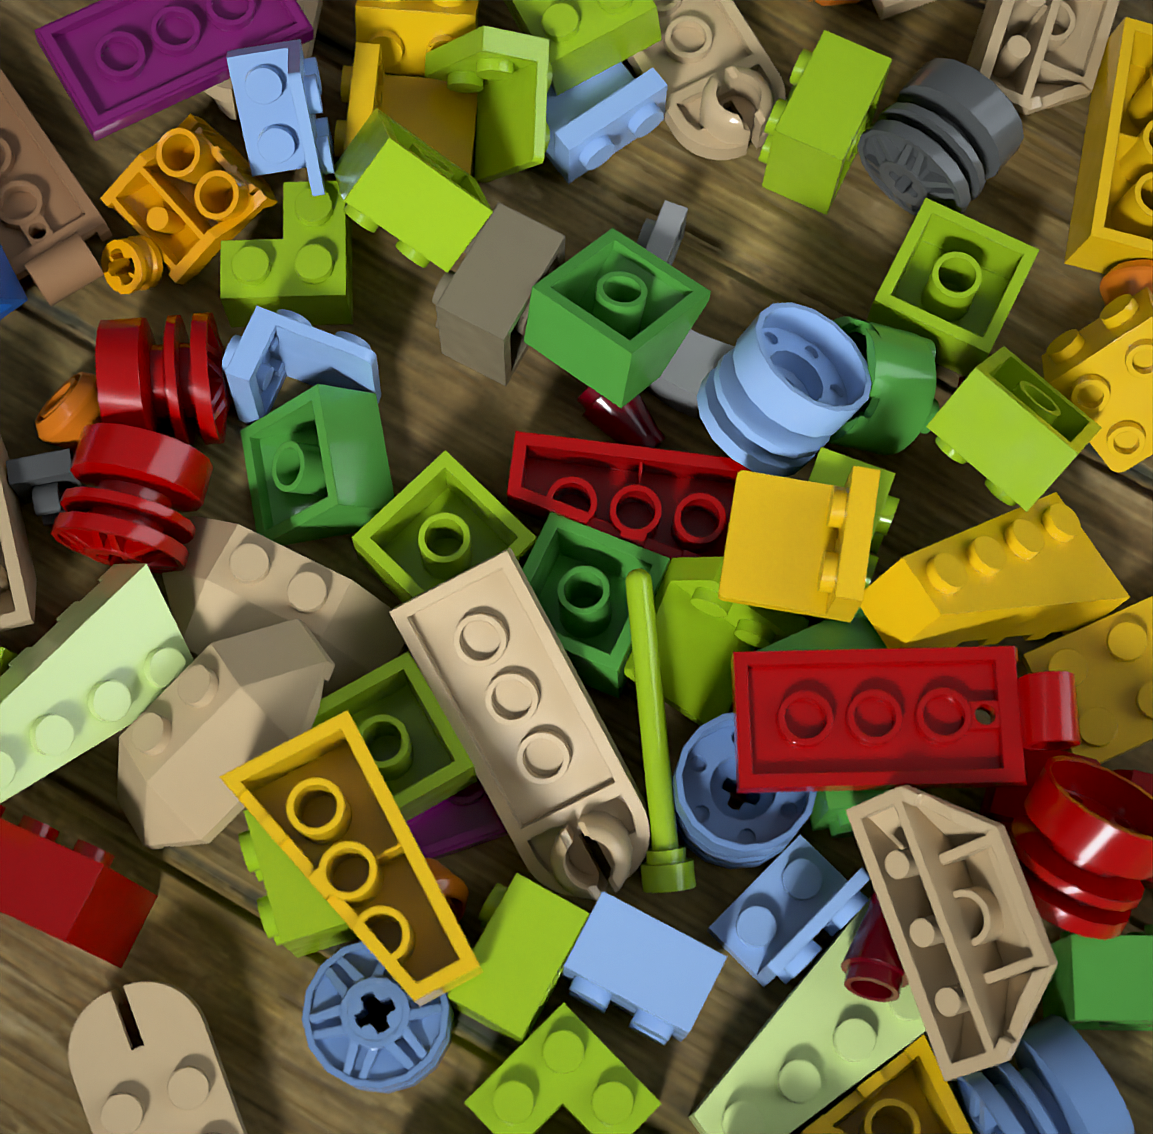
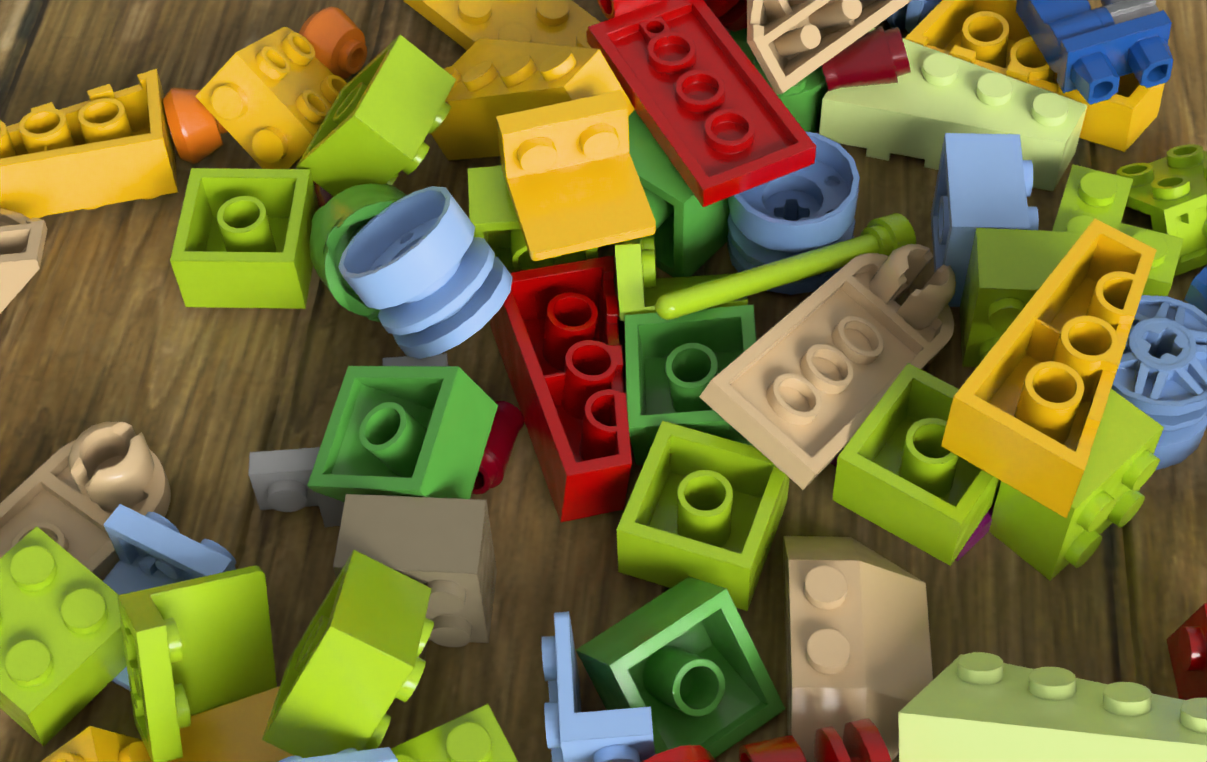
camera: 110 degrees left, 20 degrees down
tan wedge [117,618,335,849] -> none
light blue bracket [707,835,870,987] -> none
lime brick [758,30,892,215] -> none
dark grey wheel [858,58,1024,216] -> none

